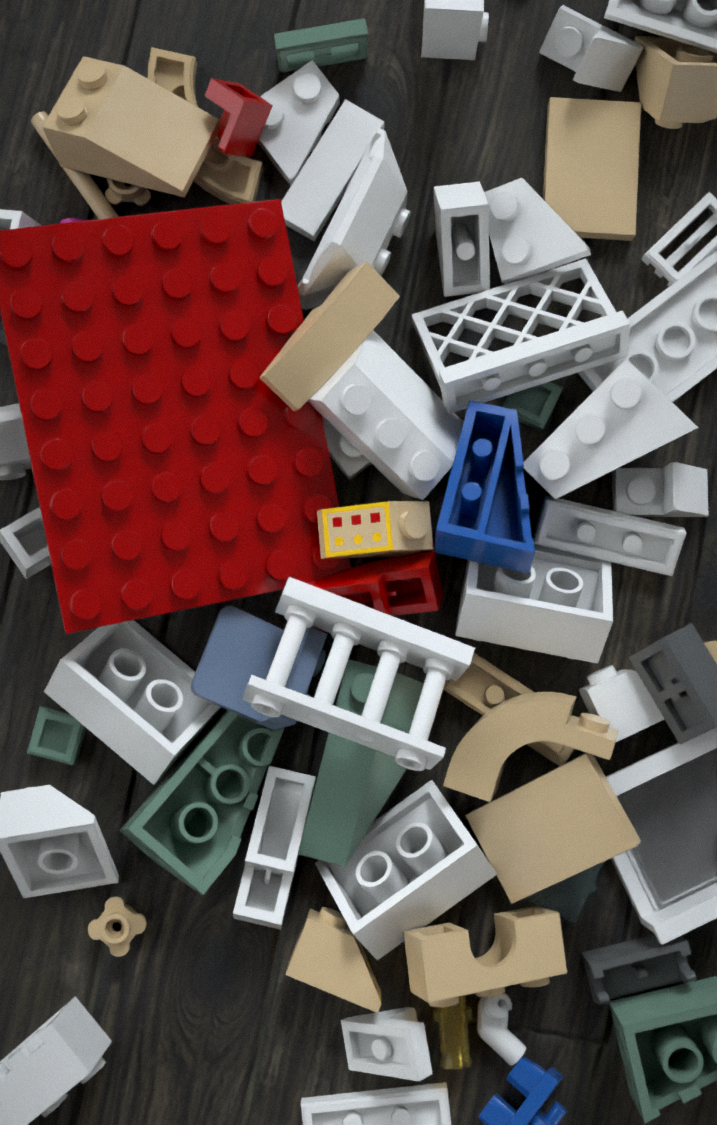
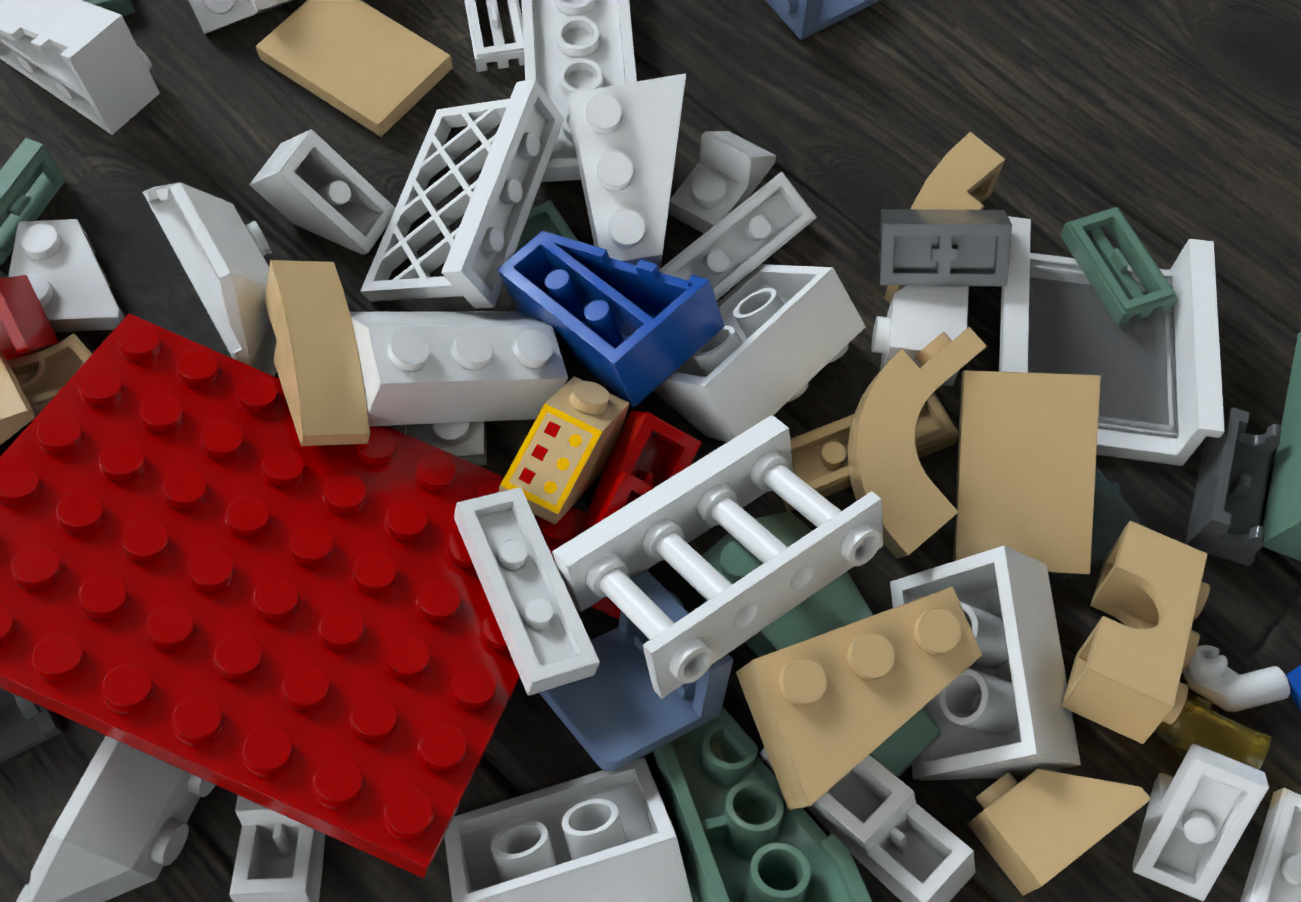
camera: 60 degrees left, 20 degrees down
white tile [281,99,385,241] -> none
white wing [484,178,591,284] -> none
none -> white plate [454,487,600,696]
none -> tan wedge [736,586,982,810]

